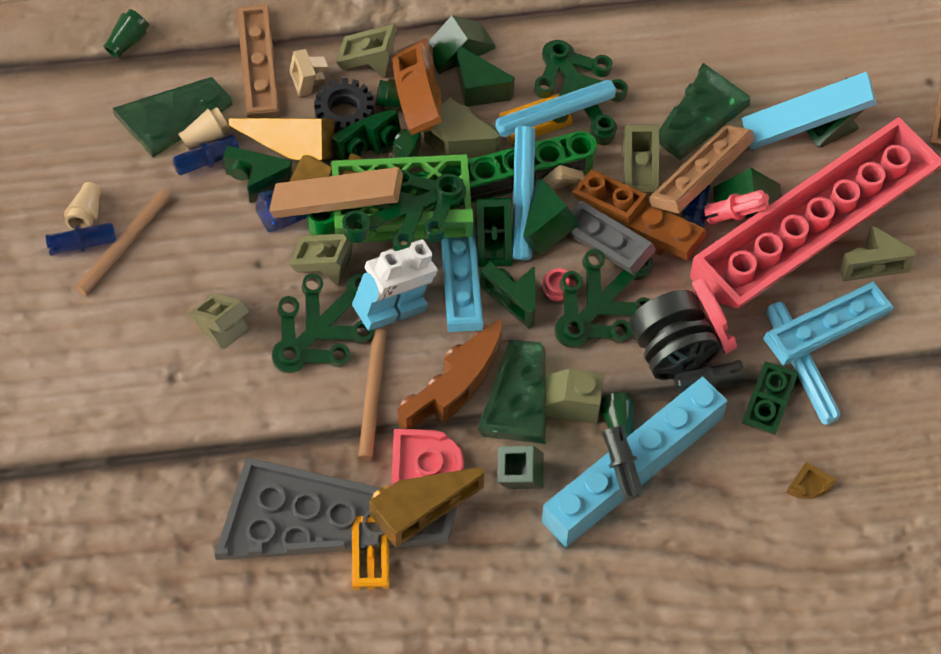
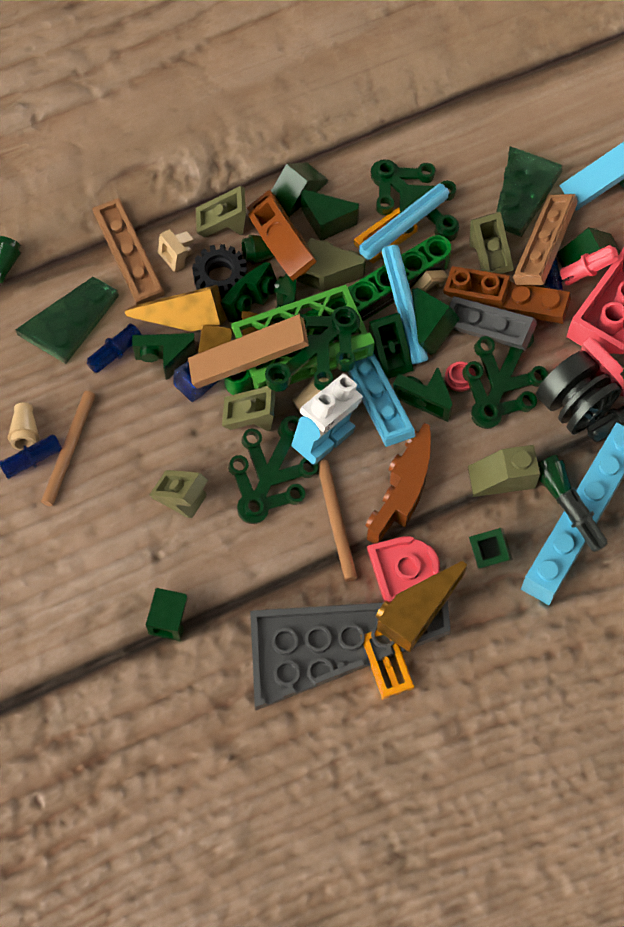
camera: 15 degrees left, 5 degrees up
tan cone [179,107,230,151] -> none
clear green wing [477,340,546,444] -> none
none -> dark green panel [145,588,188,641]

